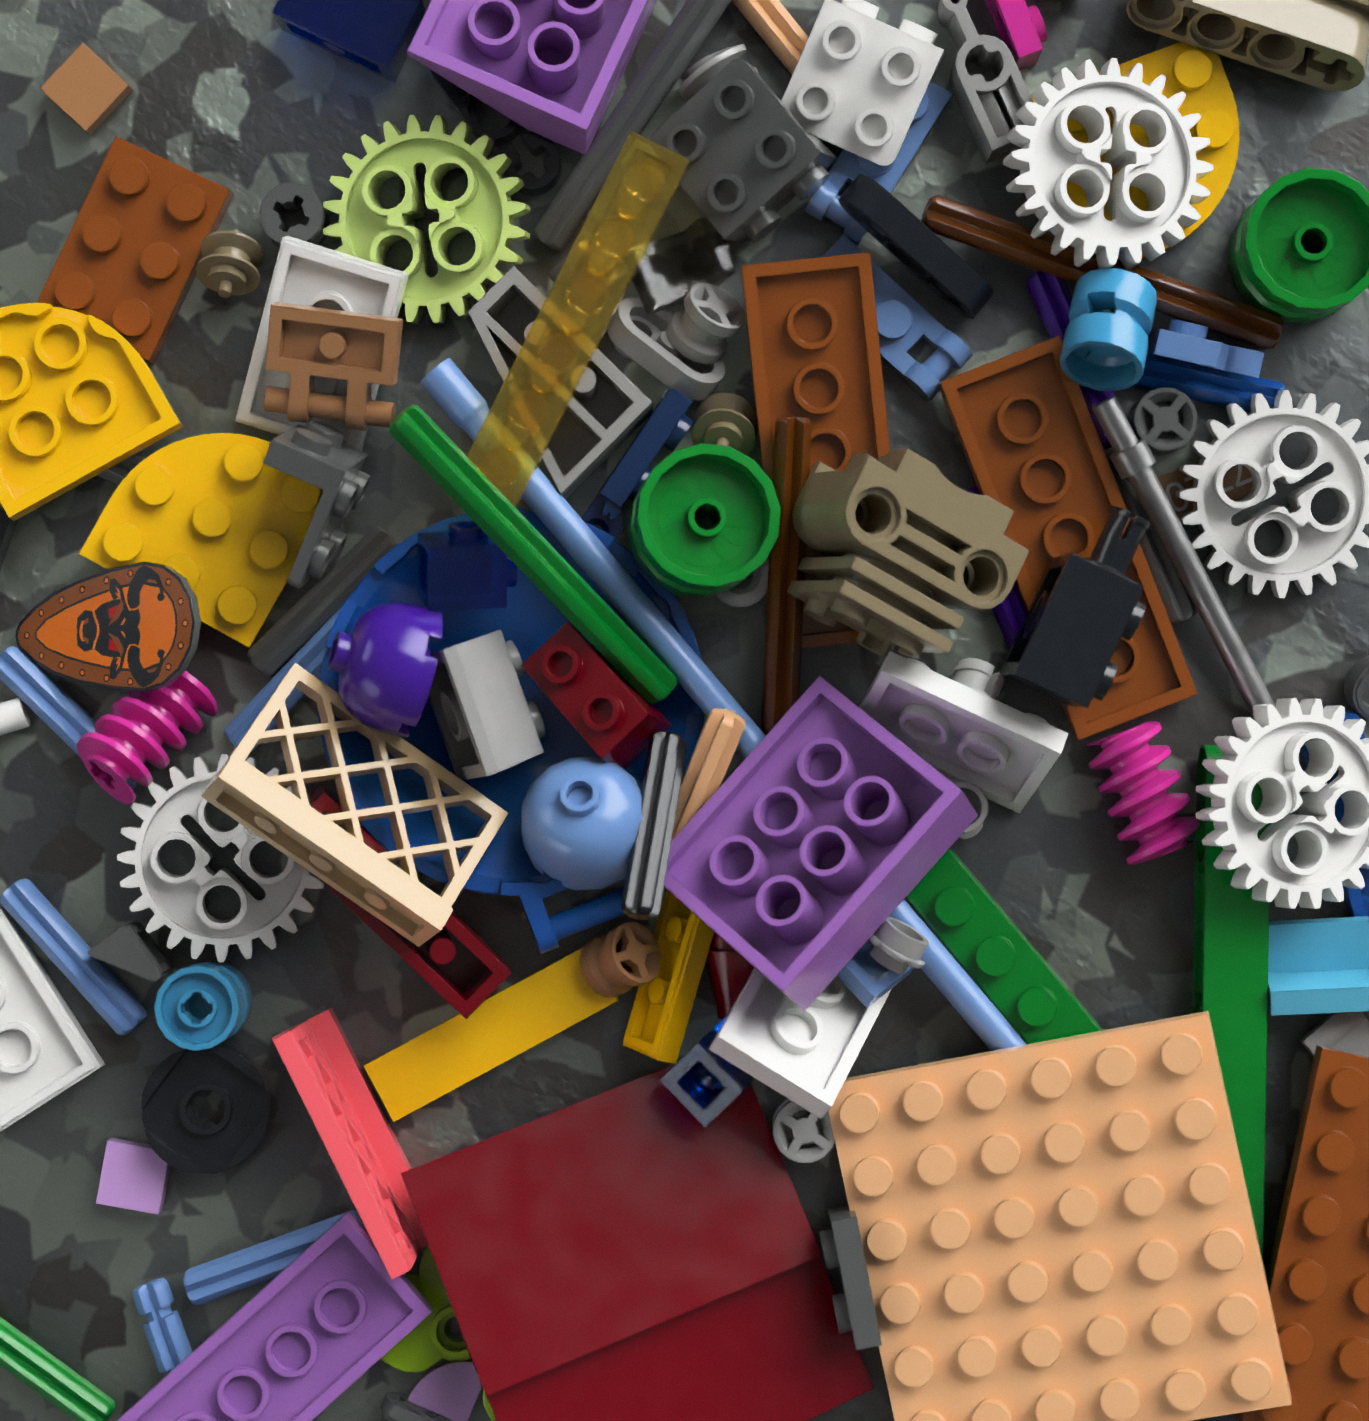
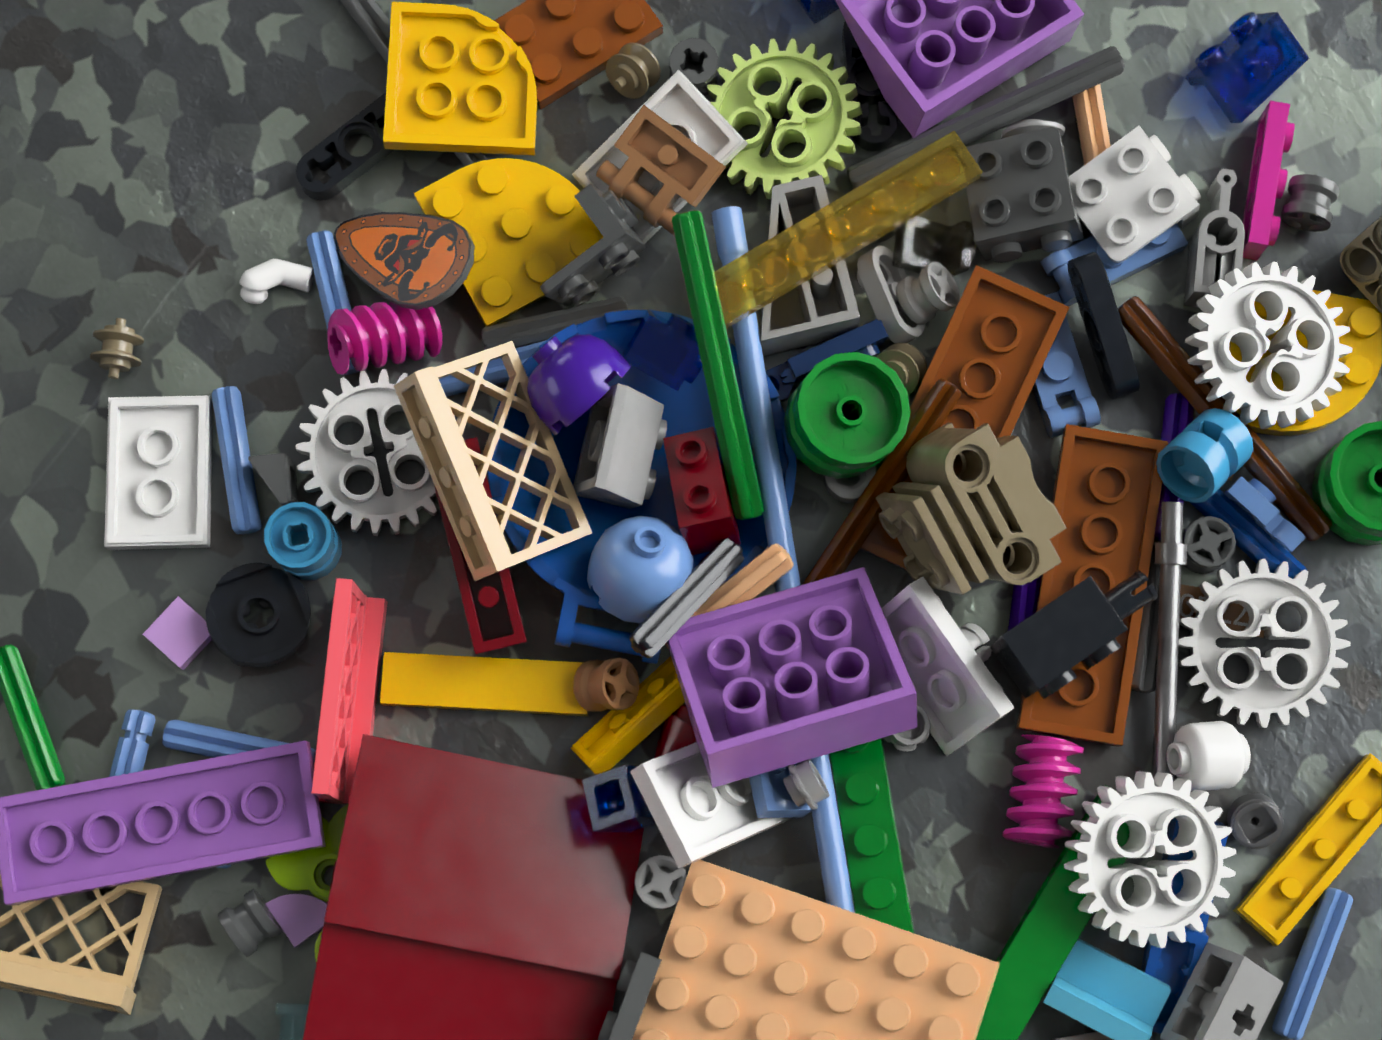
camera: 30 degrees right, 10 degrees down
none -> white head [1166,721,1251,791]

